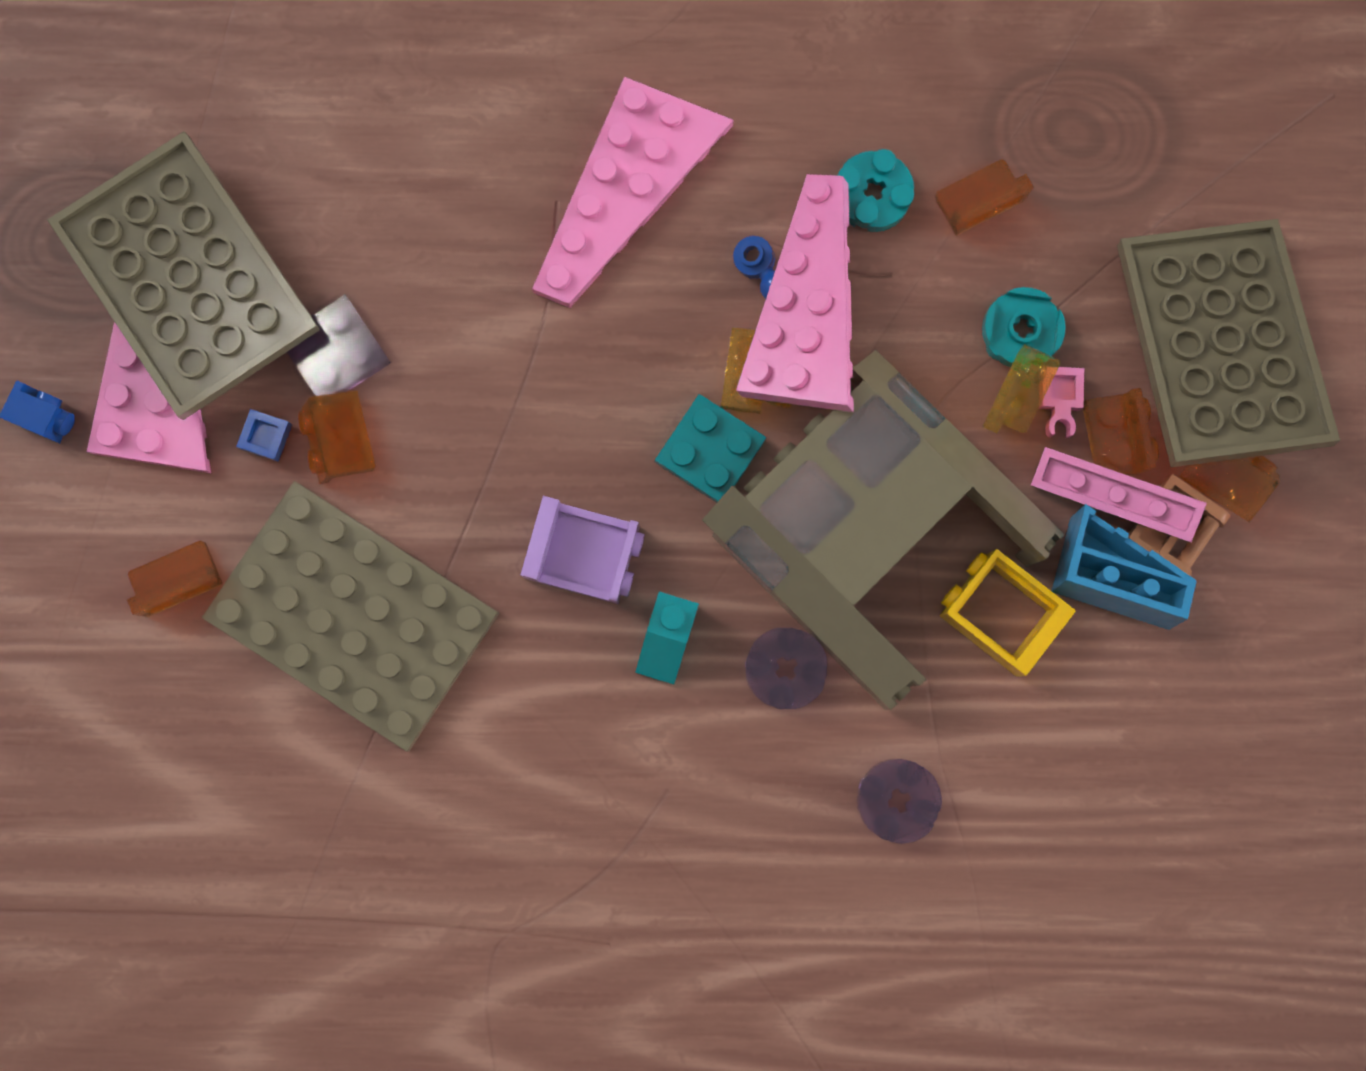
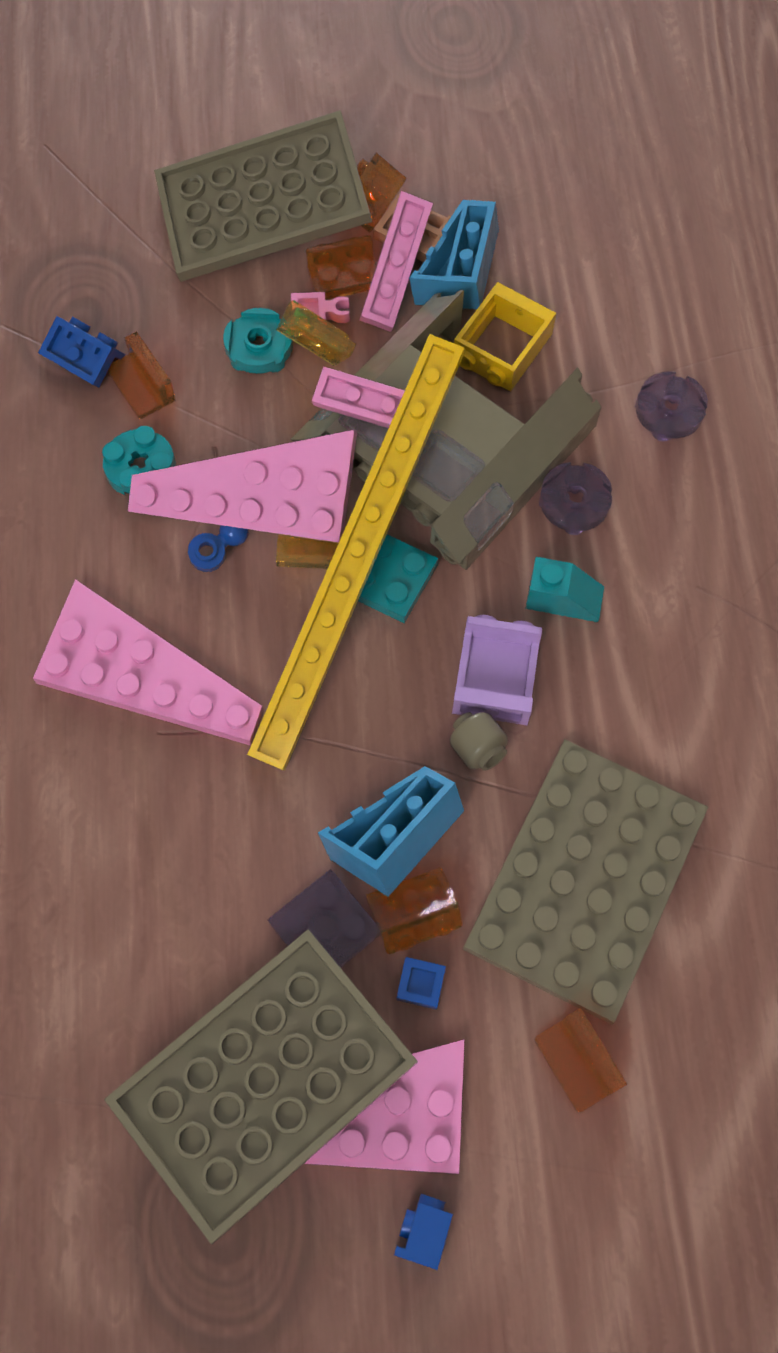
camera: 95 degrees left, 15 degrees down
none -> blue bracket [38,316,126,387]
none -> yellow plate [247,334,465,771]
none -> bright pink plate [312,366,405,428]
none -> dark azure wedge [318,766,464,897]
none -> dark tan head [450,712,508,771]

